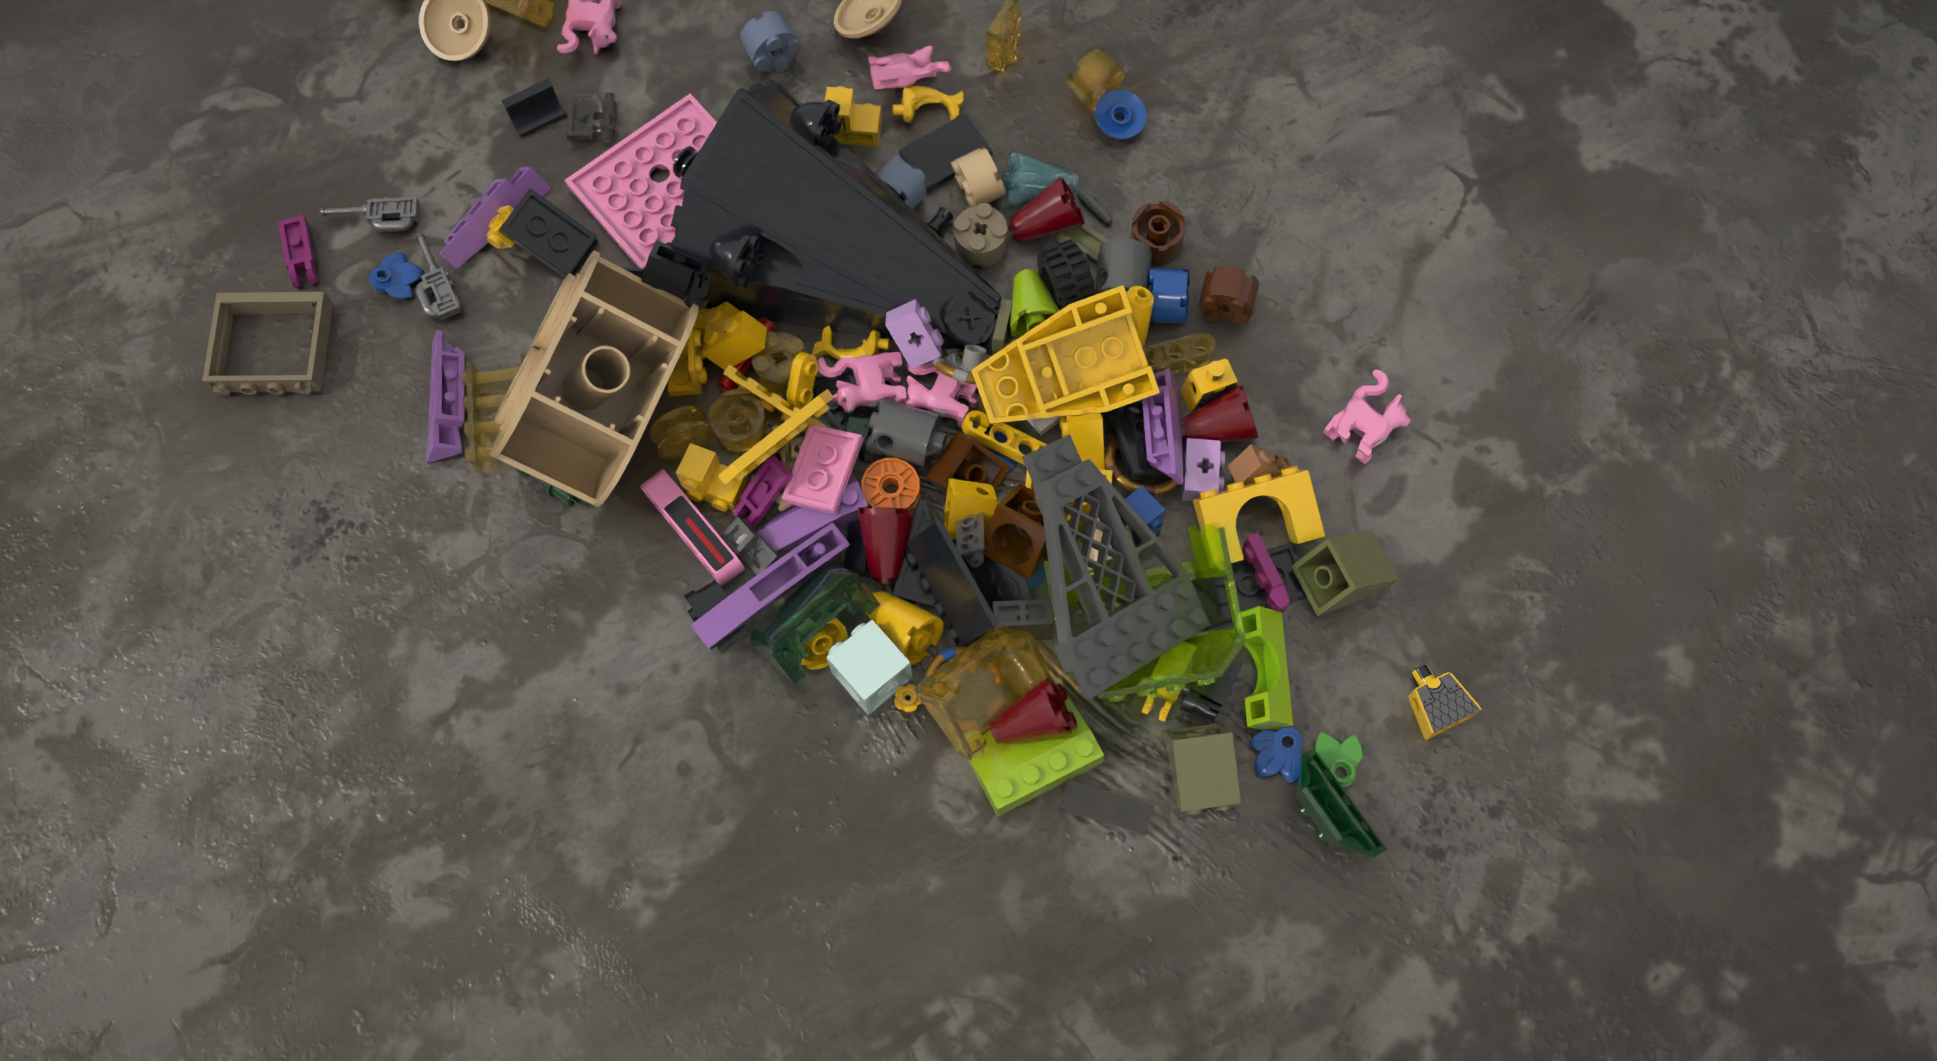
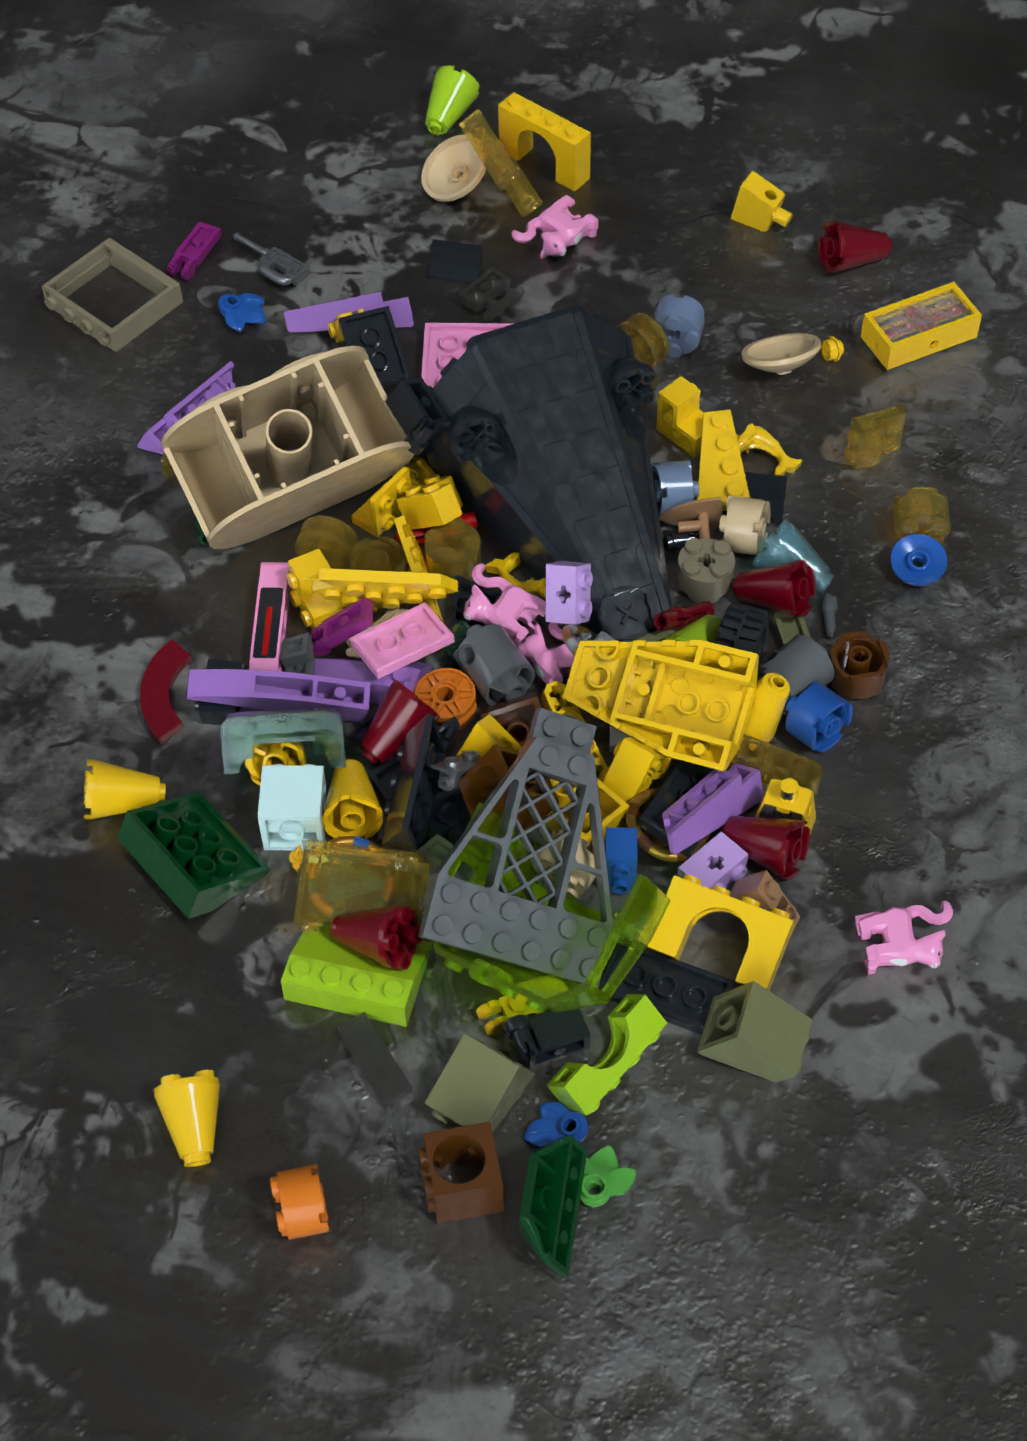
camera: 40 degrees right, 15 degrees down
flat silver piece [415,233,462,321] -> none
yellow plate [786,352,818,409] -> none
bright pink animal [868,46,952,90] -> none
reddish brown brick [1199,266,1259,325] -> none
magenta hinge [1242,532,1290,613] -> none
torso [1408,664,1481,740] -> none
none -> yellow cone [84,759,166,820]
none -> dark green slope [117,791,270,919]
none -> dark red tile [140,639,192,744]
none -> yellow cone [153,1070,220,1167]
none -> orange brick [270,1163,330,1240]
none -> reddish brown brick [418,1121,504,1224]
none -> clear yellow wheel [617,312,670,368]
none -> dark red pin [653,601,715,631]
none -> medium nougat shield [659,497,723,539]
none -> yellow wing [697,409,750,511]

